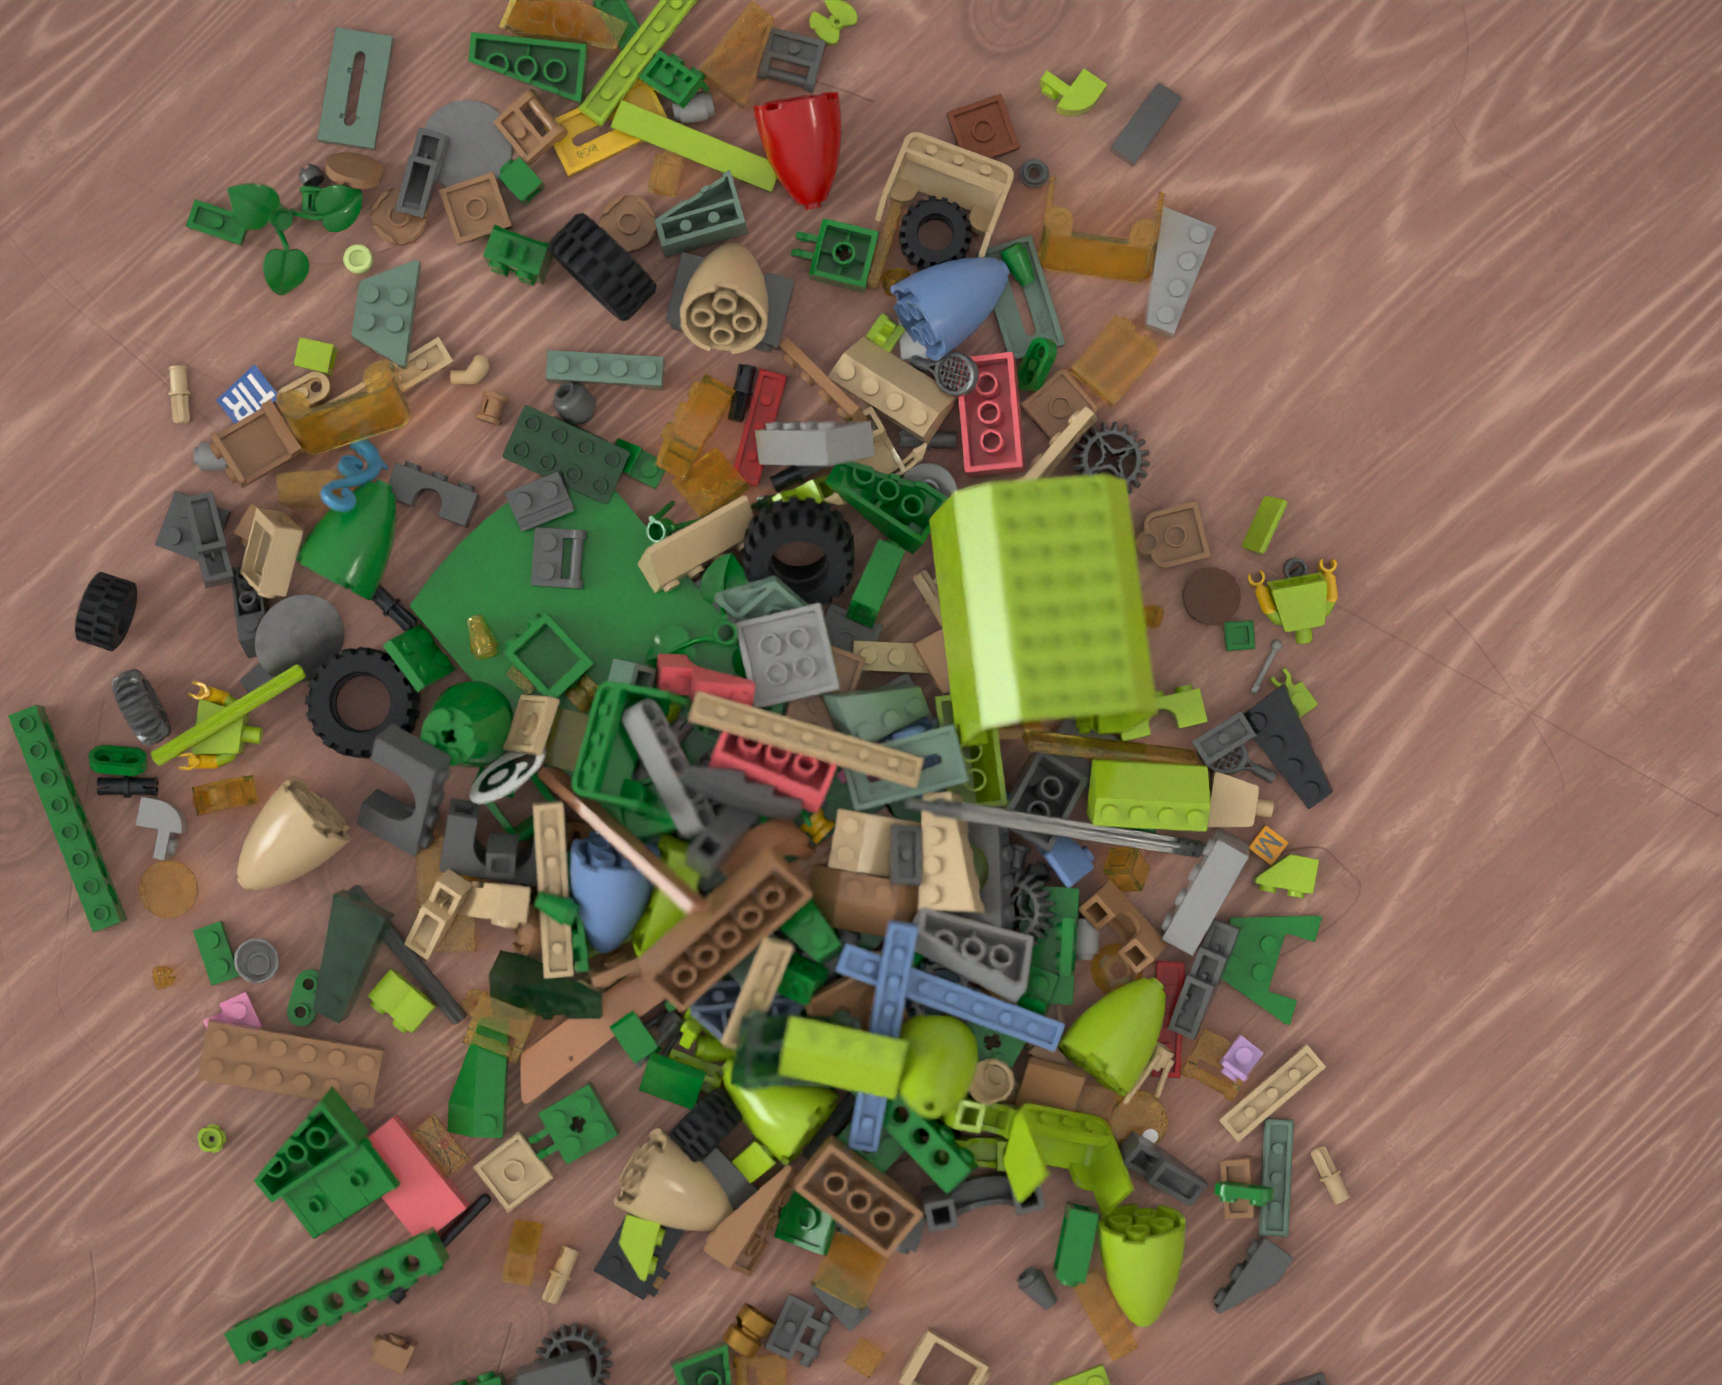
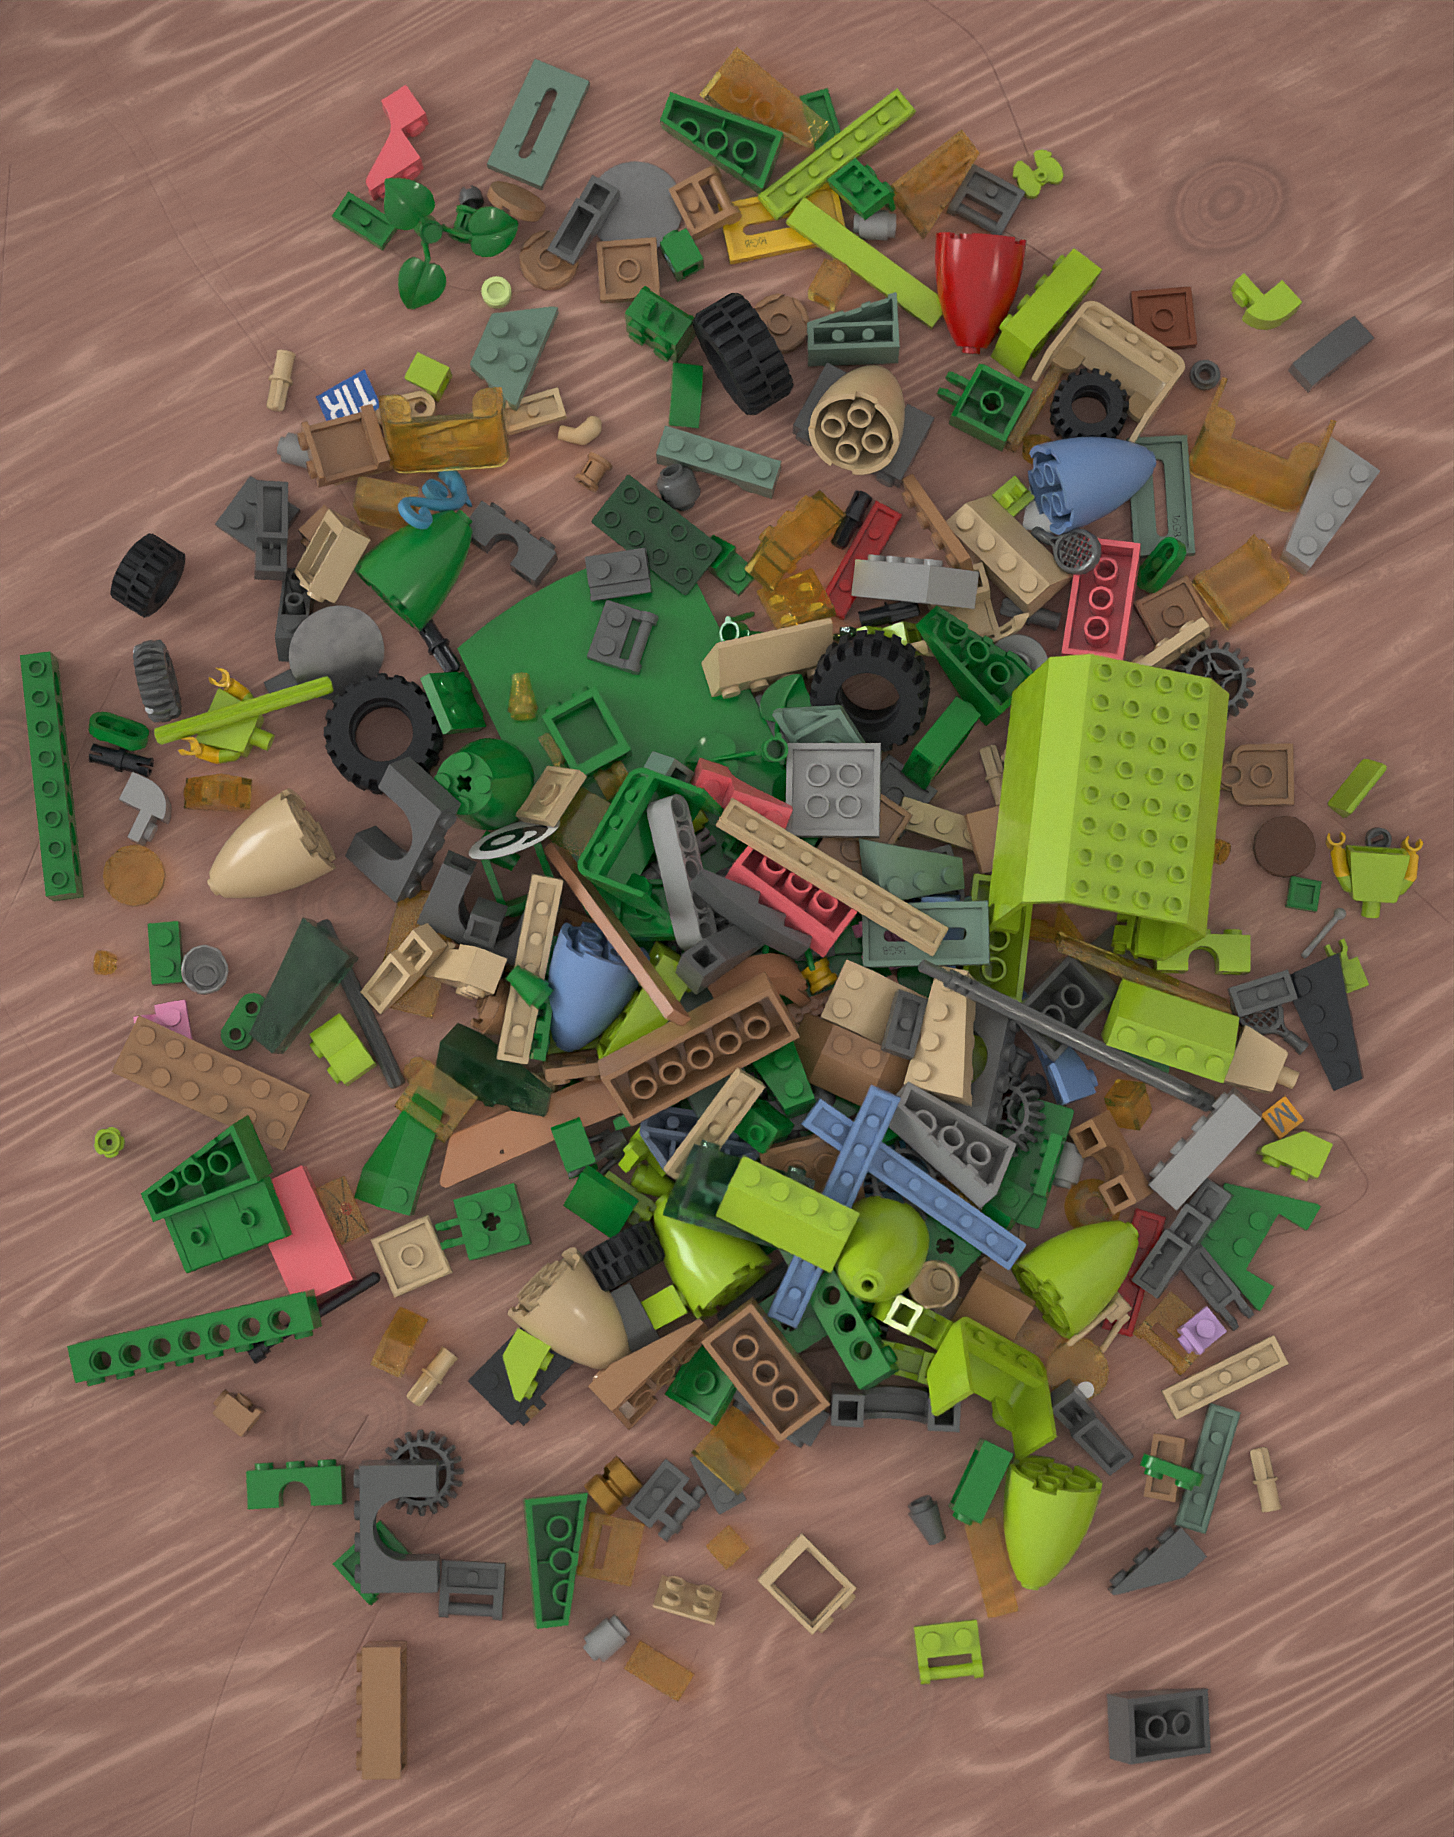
camera: 20 degrees right, 5 degrees down
green cone [1000,242,1036,287] -> none
none -> coral arch [366,85,428,201]
none -> green slope [668,362,703,428]
none -> lime wedge [990,248,1102,378]
none -> dark grey hinge [1181,1244,1254,1331]

